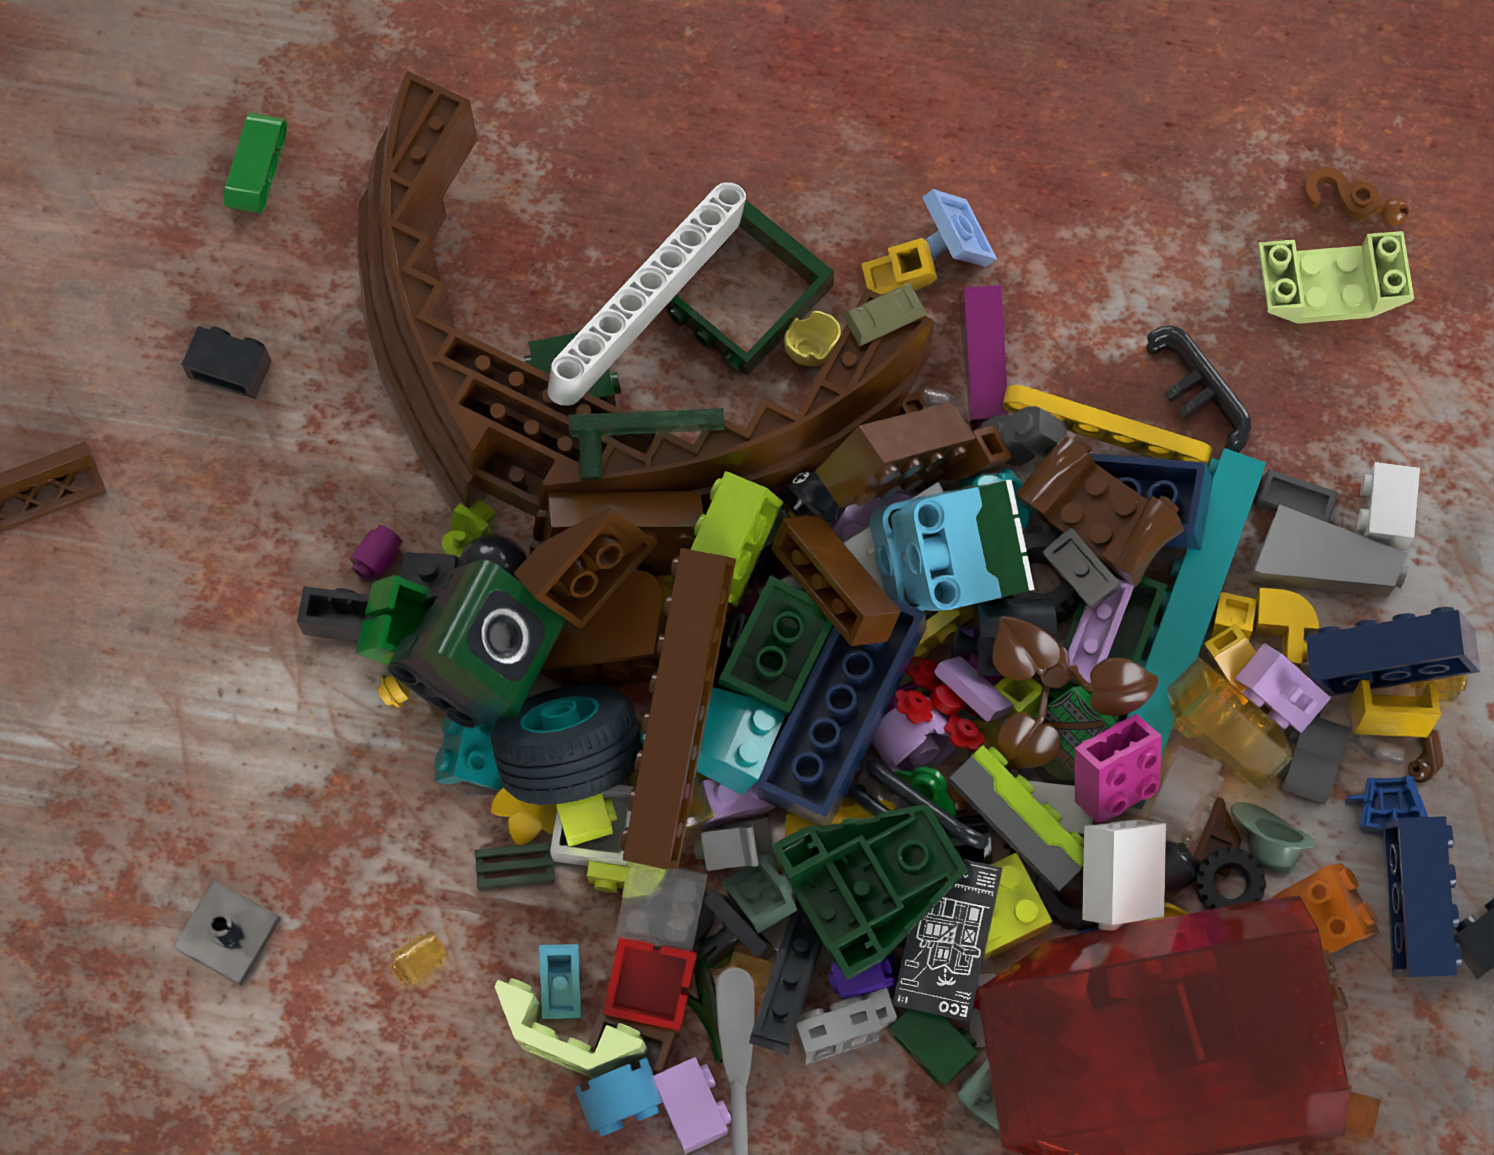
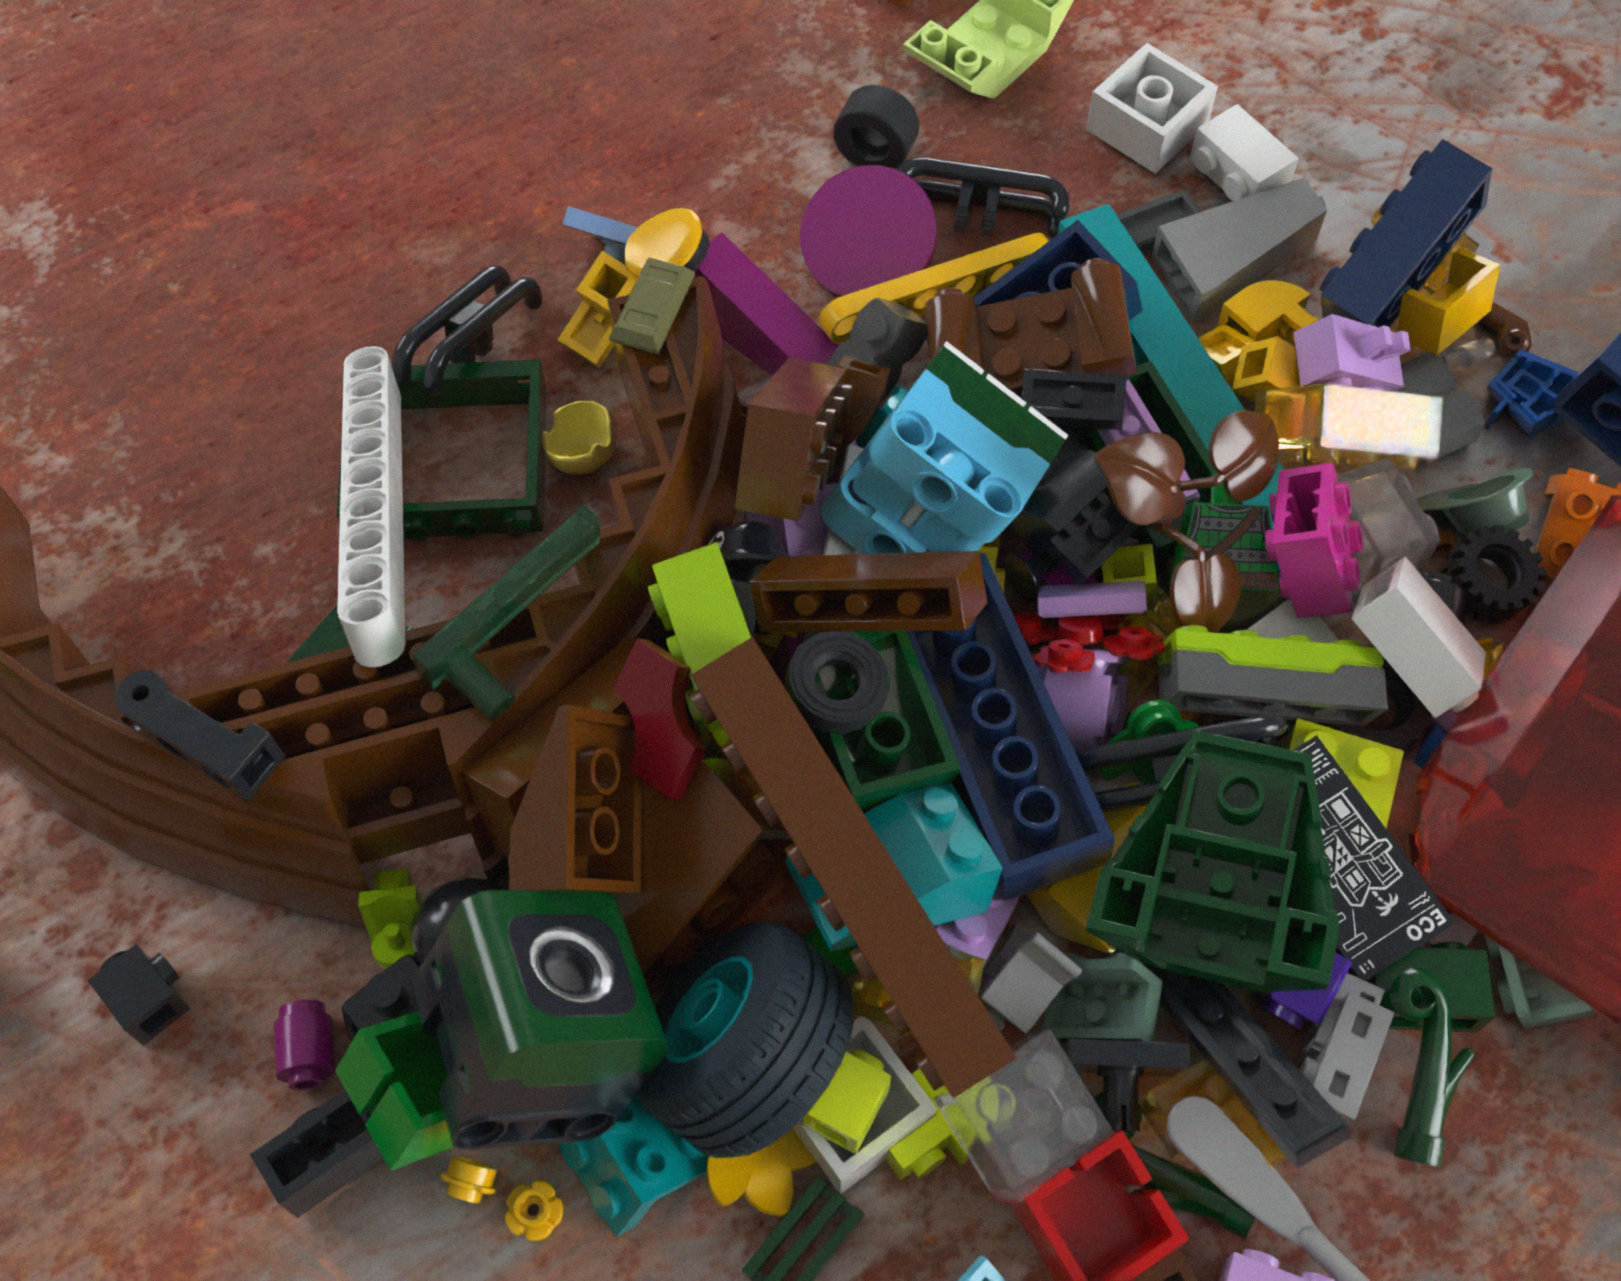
camera: 45 degrees left, 10 degrees down
none -> black brick [87,944,191,1046]
none -> black leg [114,670,286,802]
none -> black piece [392,265,543,396]
none -> yellow plate [505,1180,564,1241]
none -> dark red tile [613,638,707,799]
none -> yellow piece [625,208,710,276]
none -> black tyre [785,631,888,734]
none -> magenta tile [800,165,937,298]
none -> black tyre [833,85,920,169]
none -> white brick [1086,43,1218,174]
none -> dark green plant [1390,968,1475,1167]

